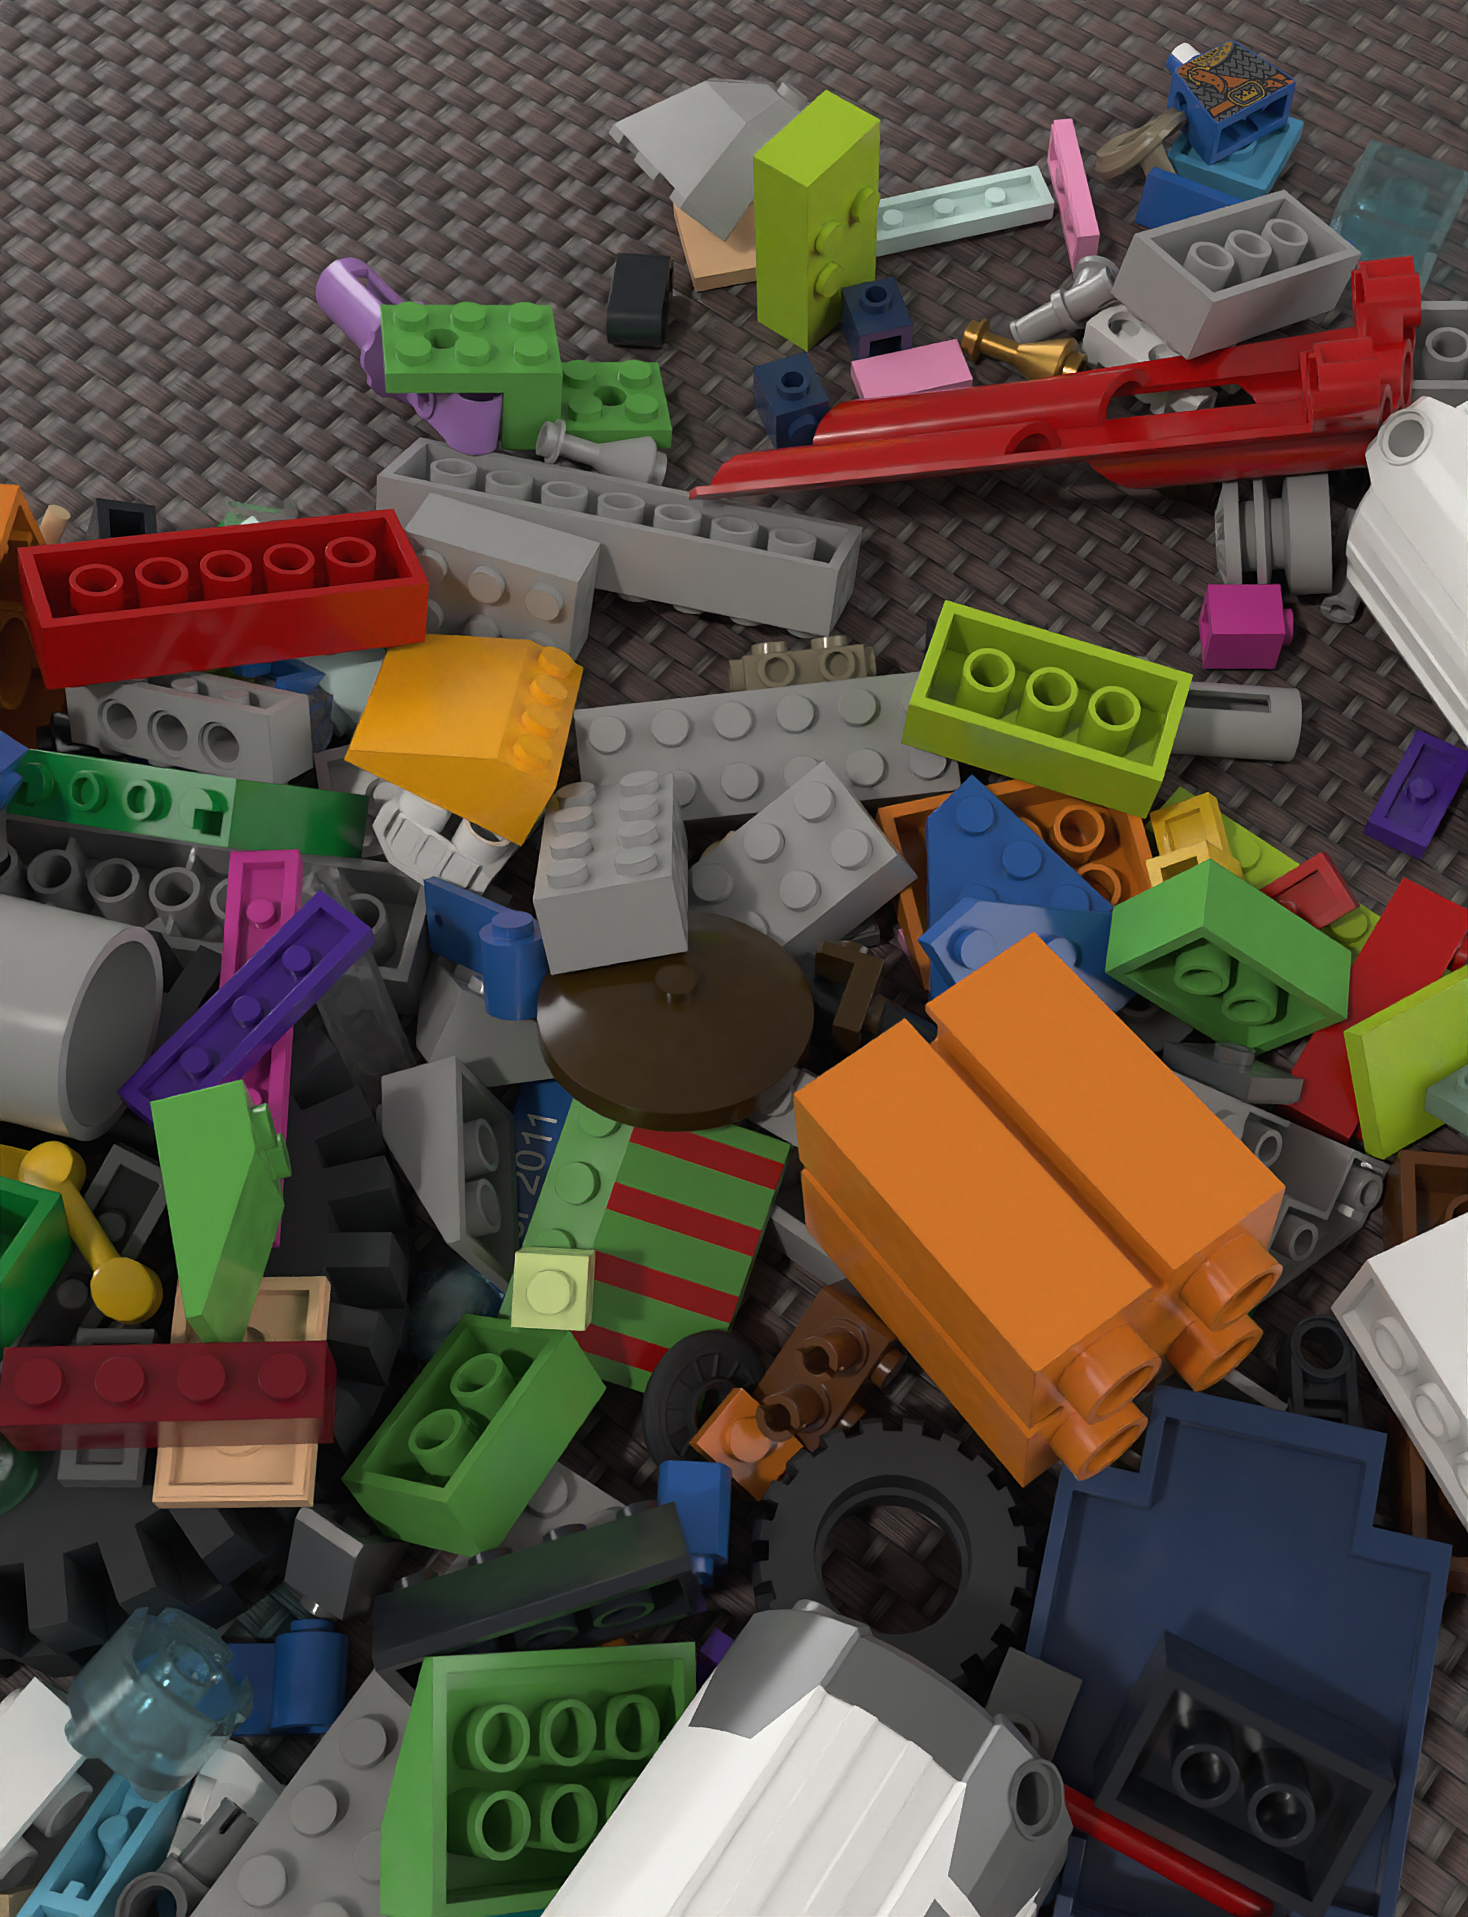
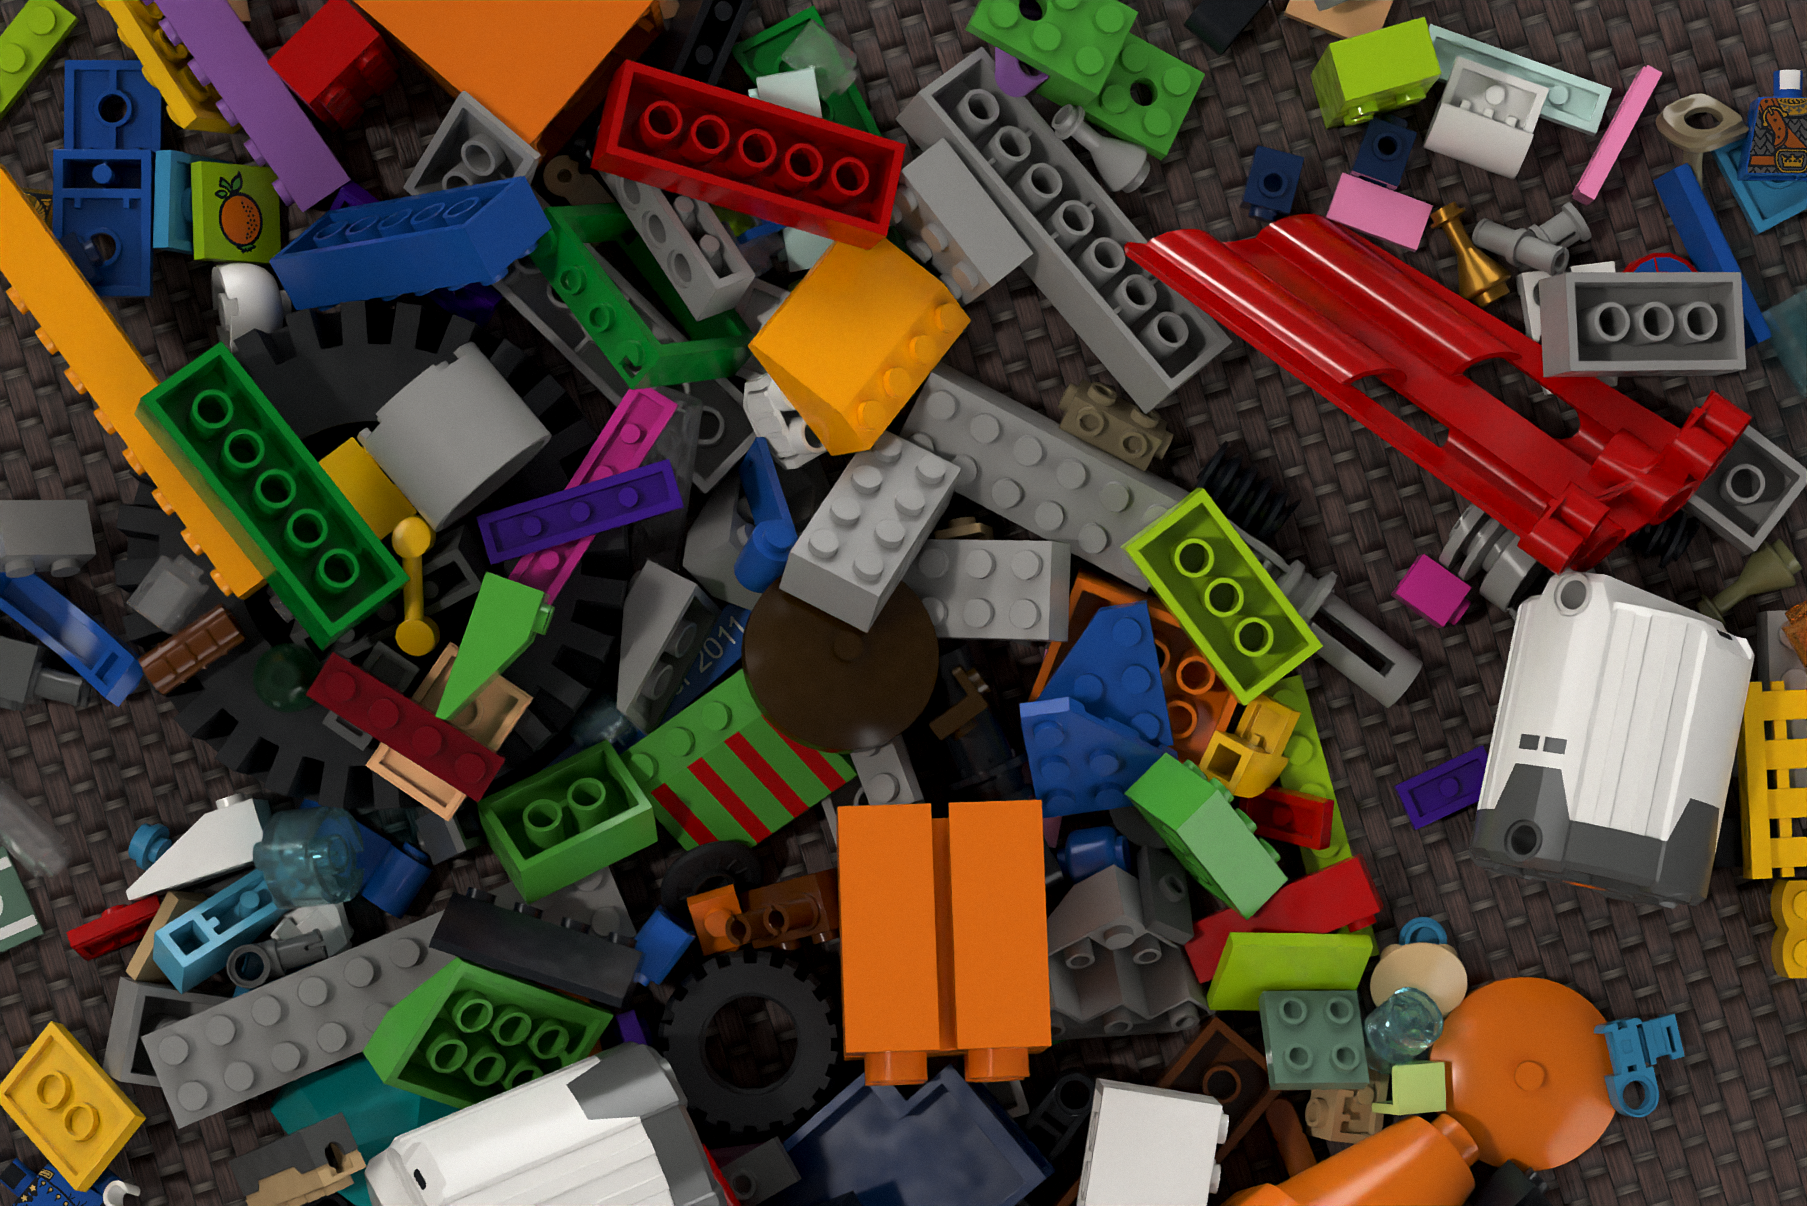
camera: 25 degrees right, 25 degrees up
yellowish green brick [511,1246,596,1331] -> none
none -> white brick [1422,56,1549,179]

